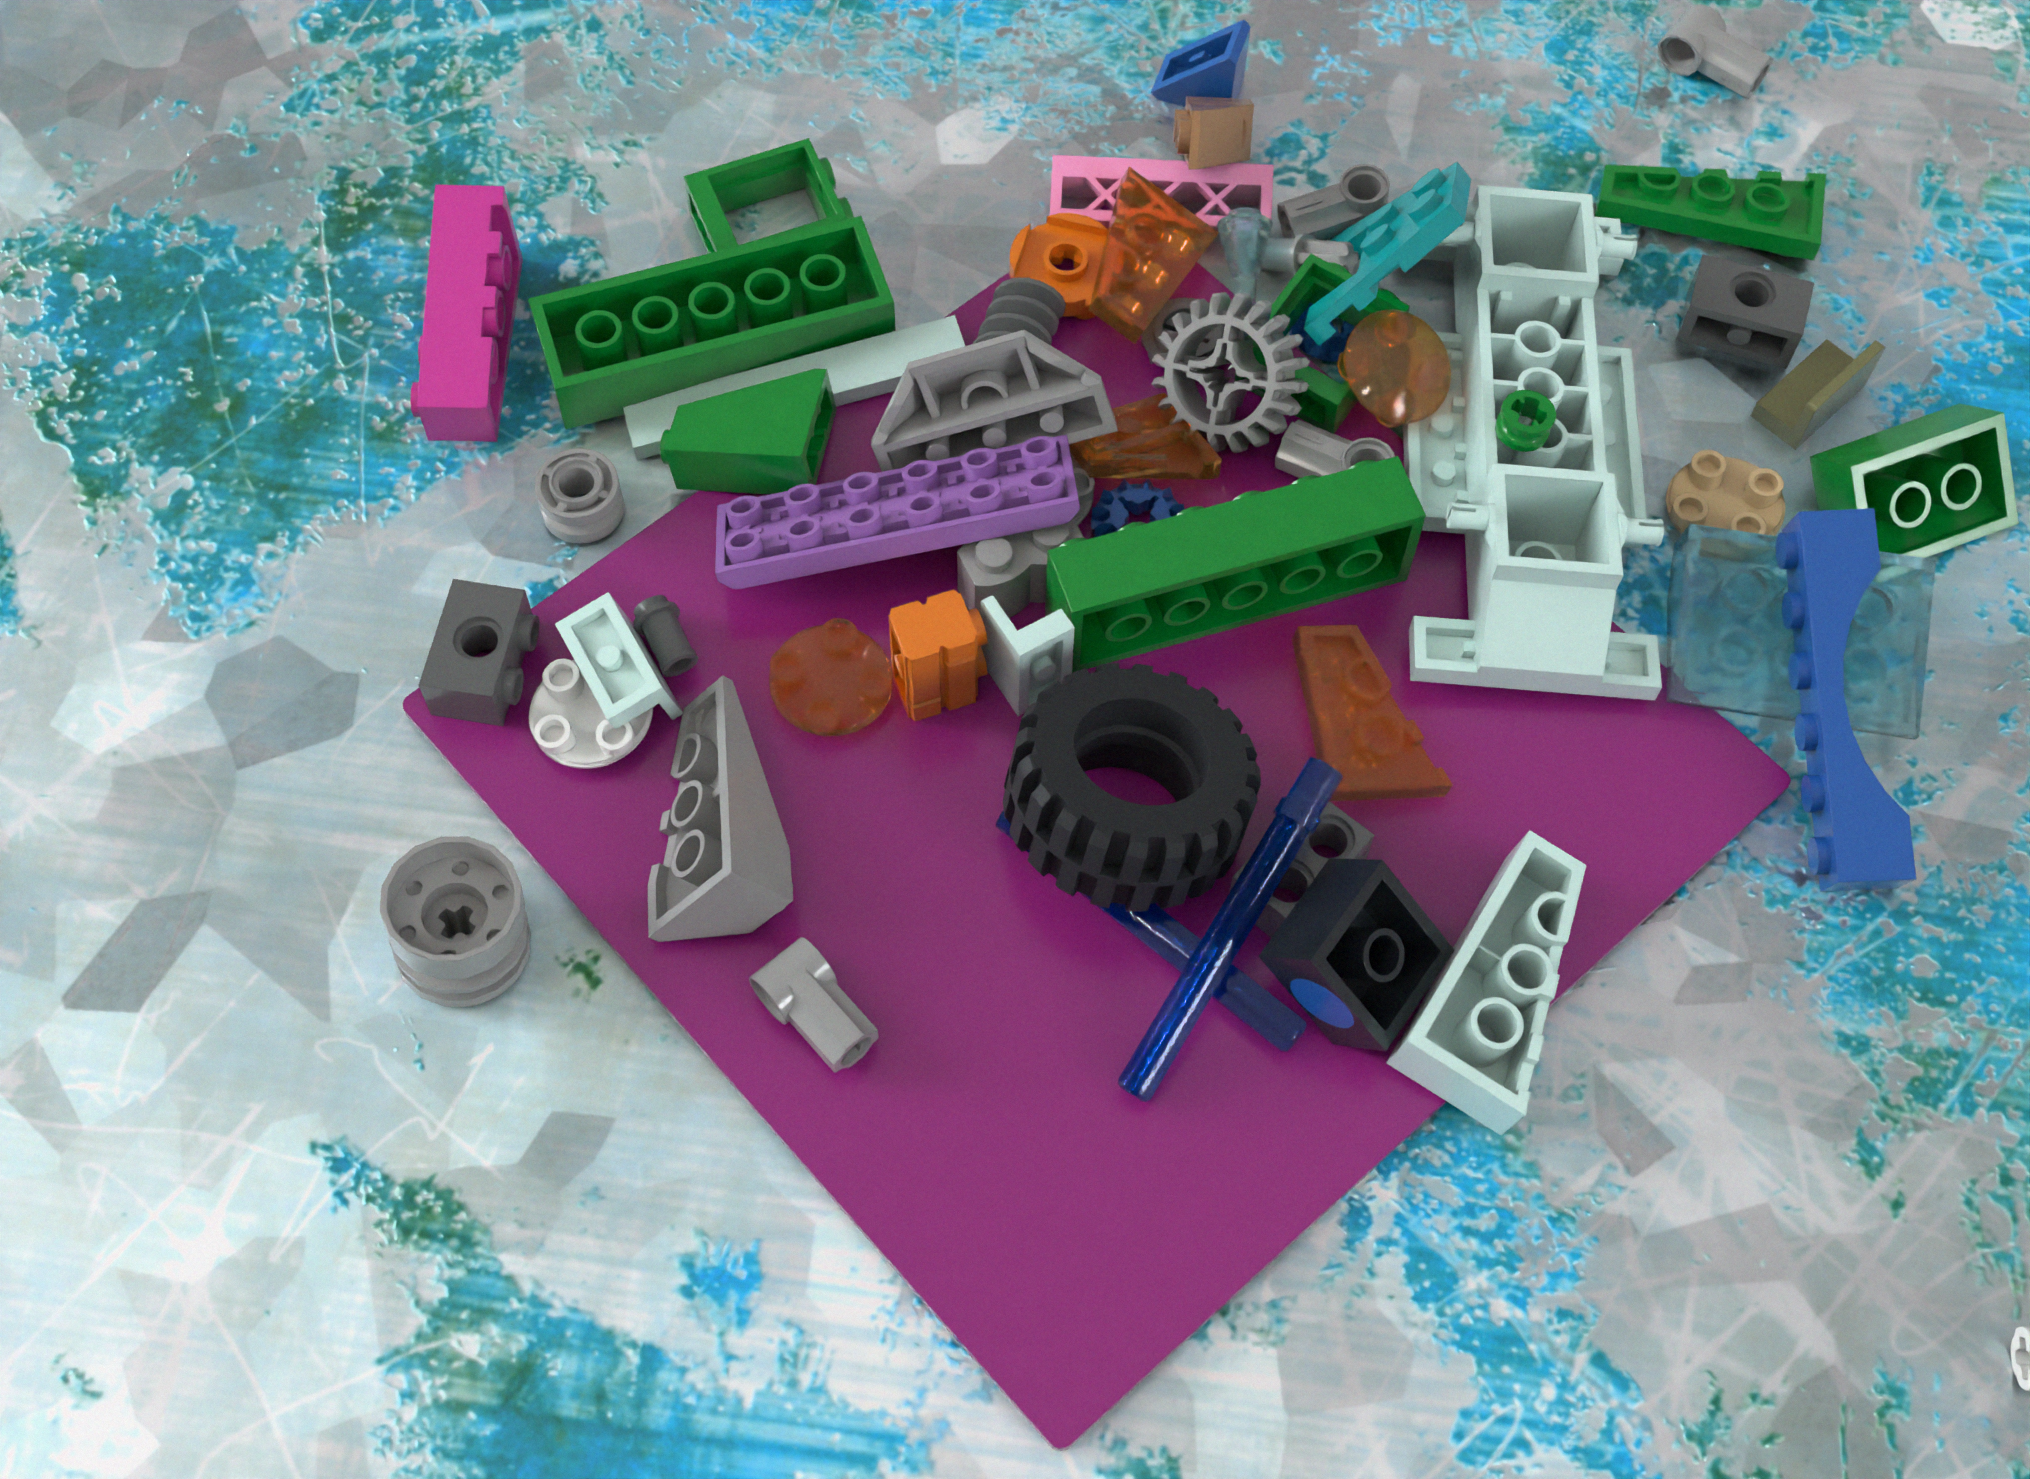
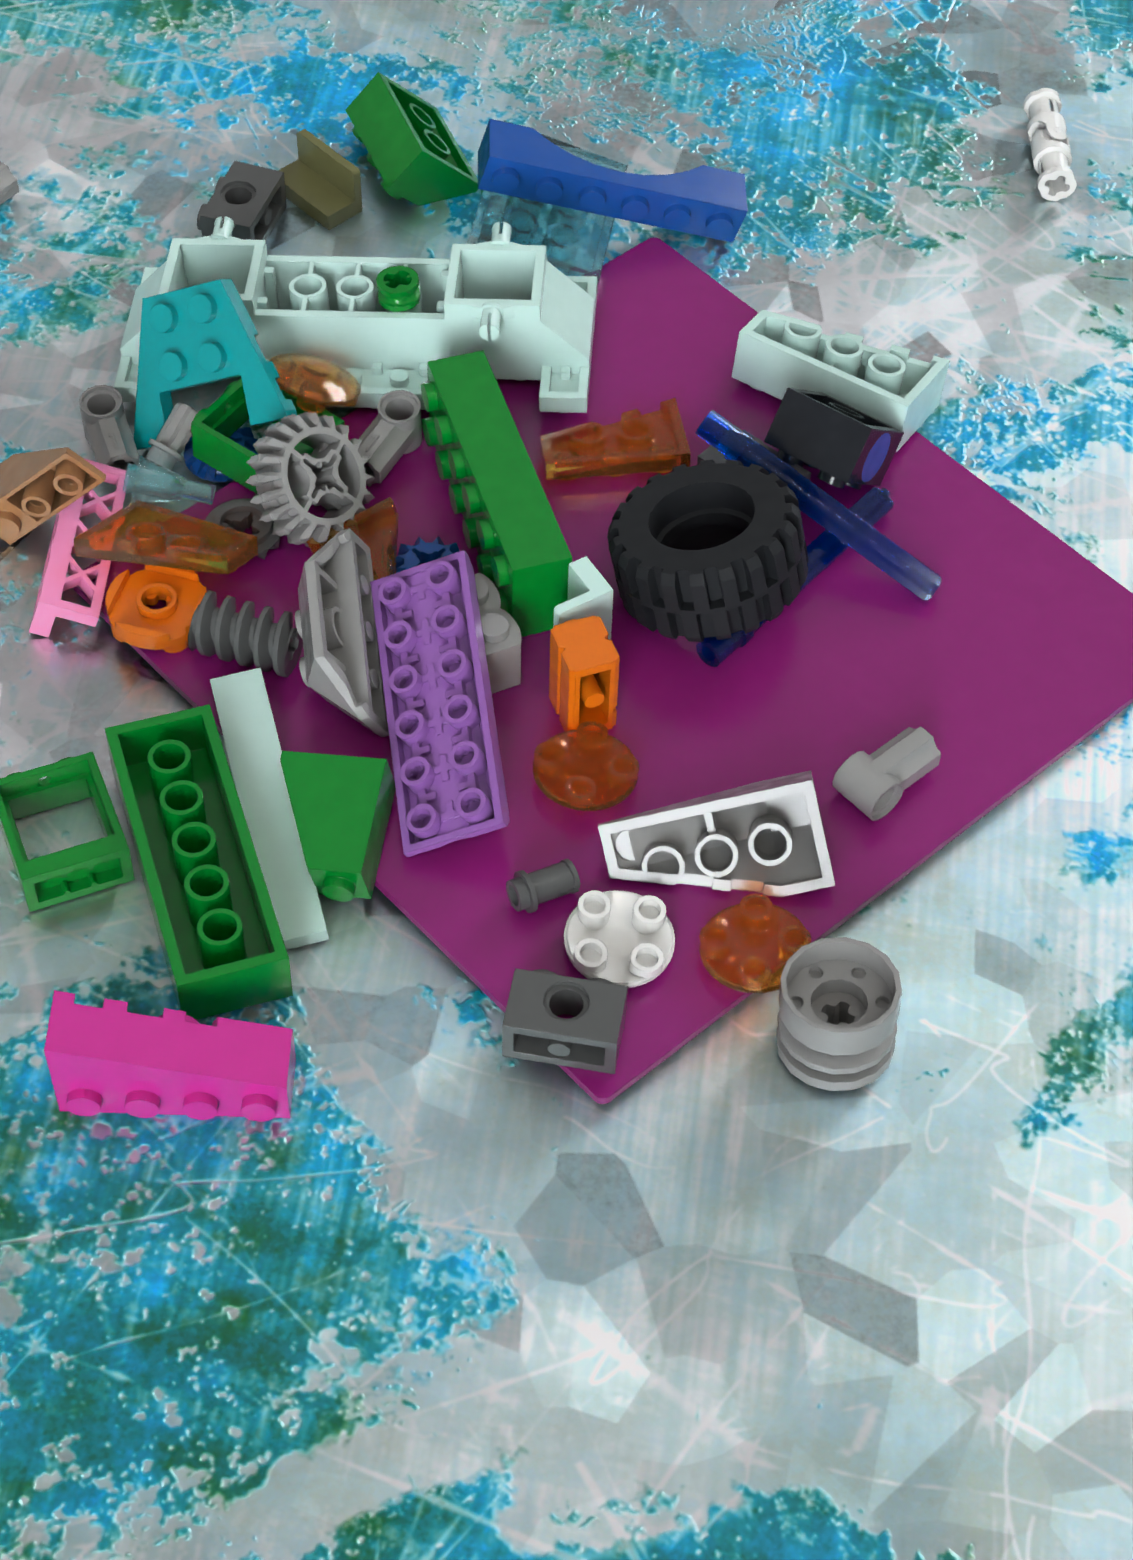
camera: 90 degrees left, 10 degrees down
light grey wheel [535,448,624,544] -> none
light aqua panel [555,592,683,729] -> none
green wing [1595,164,1826,261] -> none
tan dish [1666,450,1785,553] -> none
none -> clear orange dish [699,893,811,993]

